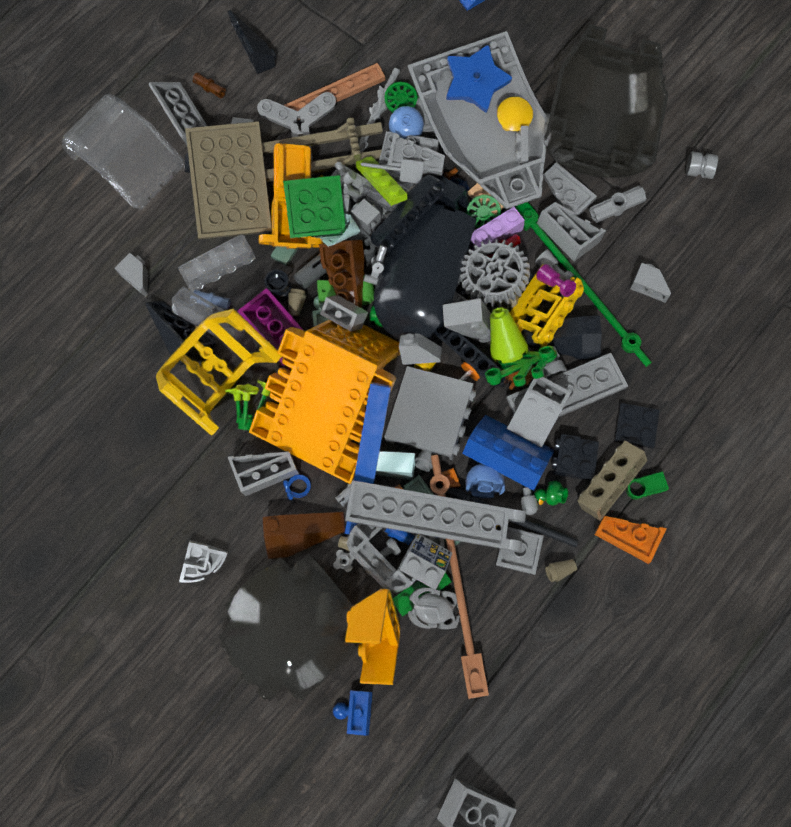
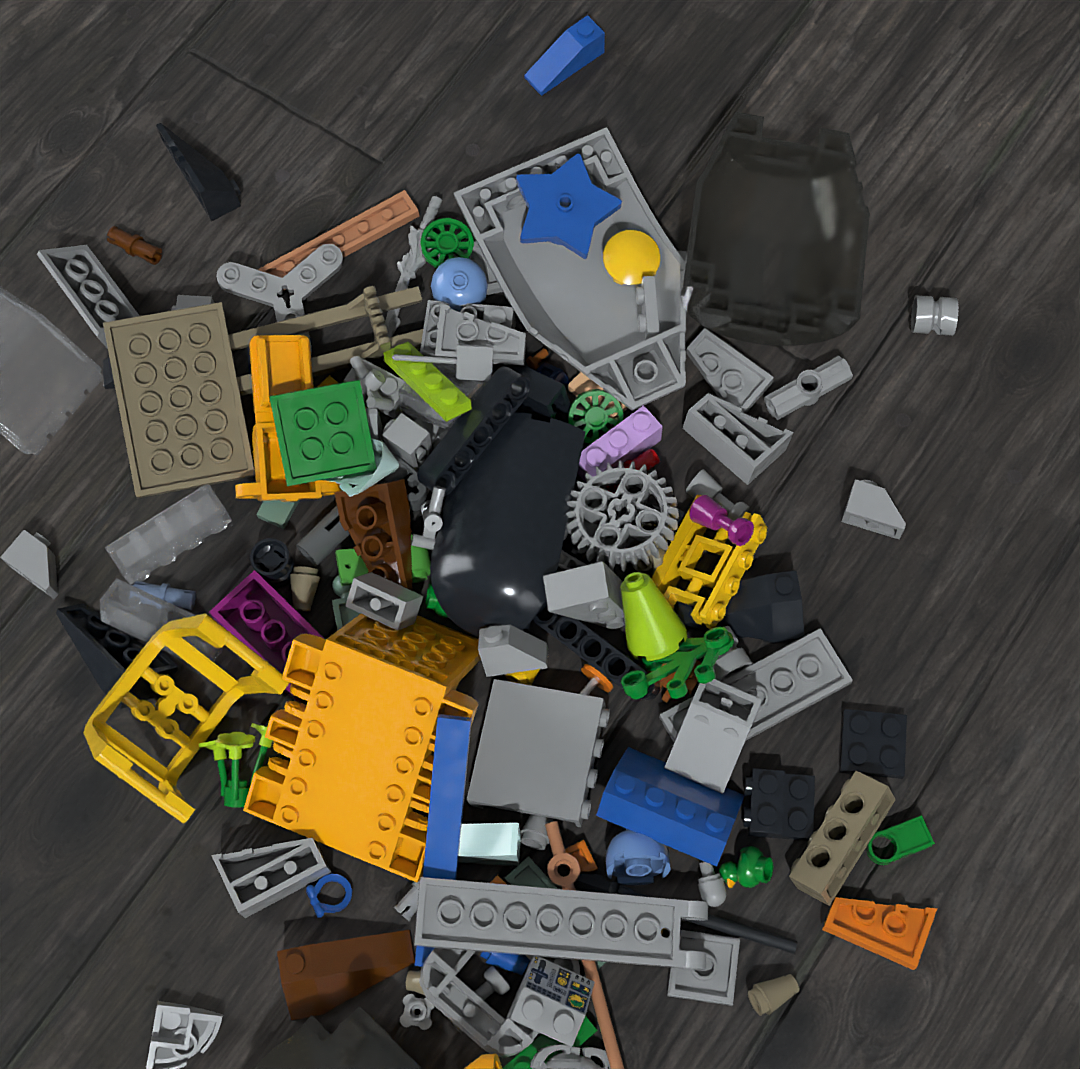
camera: 10 degrees left, 5 degrees down
green bar [508,202,652,367] -> none

